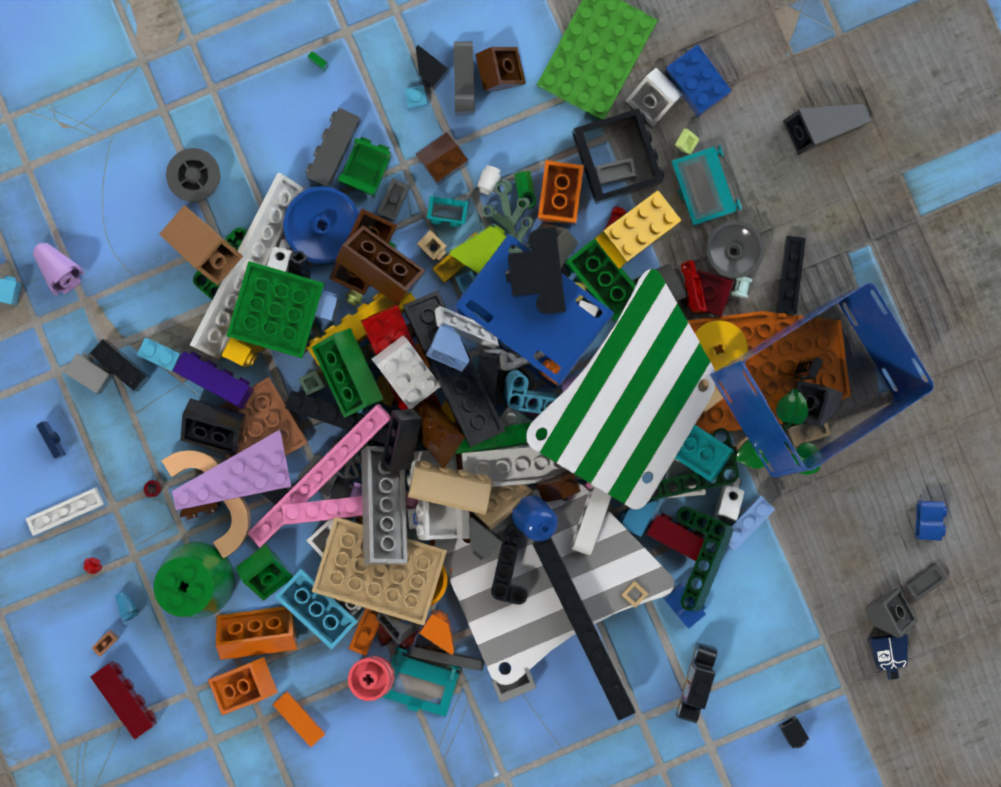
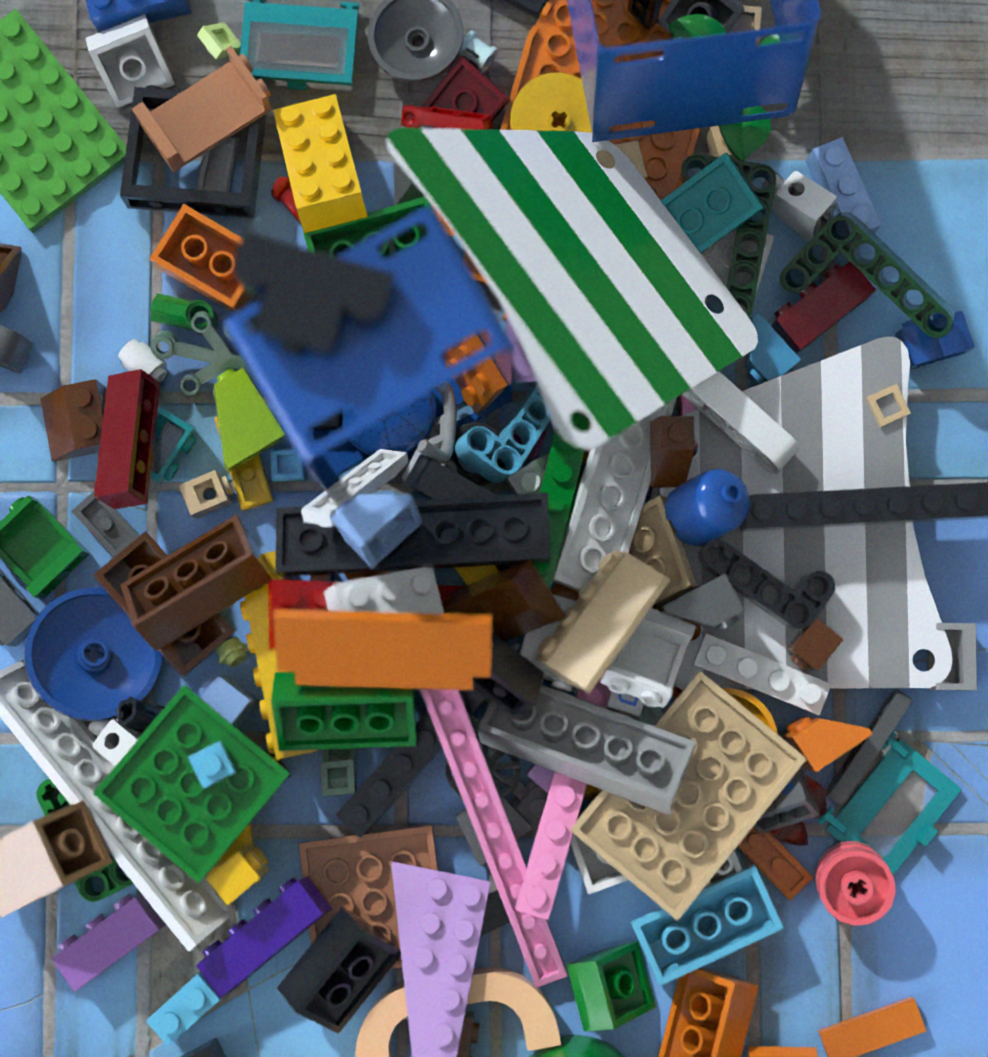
camera: 65 degrees left, 5 degrees down
none -> medium lavender brick [51,893,165,992]
none -> dark red brick [94,369,161,509]
none -> nougat panel [132,46,271,173]
none -> medium azure plate [188,741,237,789]
none -> orange slope [274,609,492,690]
none -> white plate [692,633,832,715]
none -> reddish brown brick [786,618,844,672]

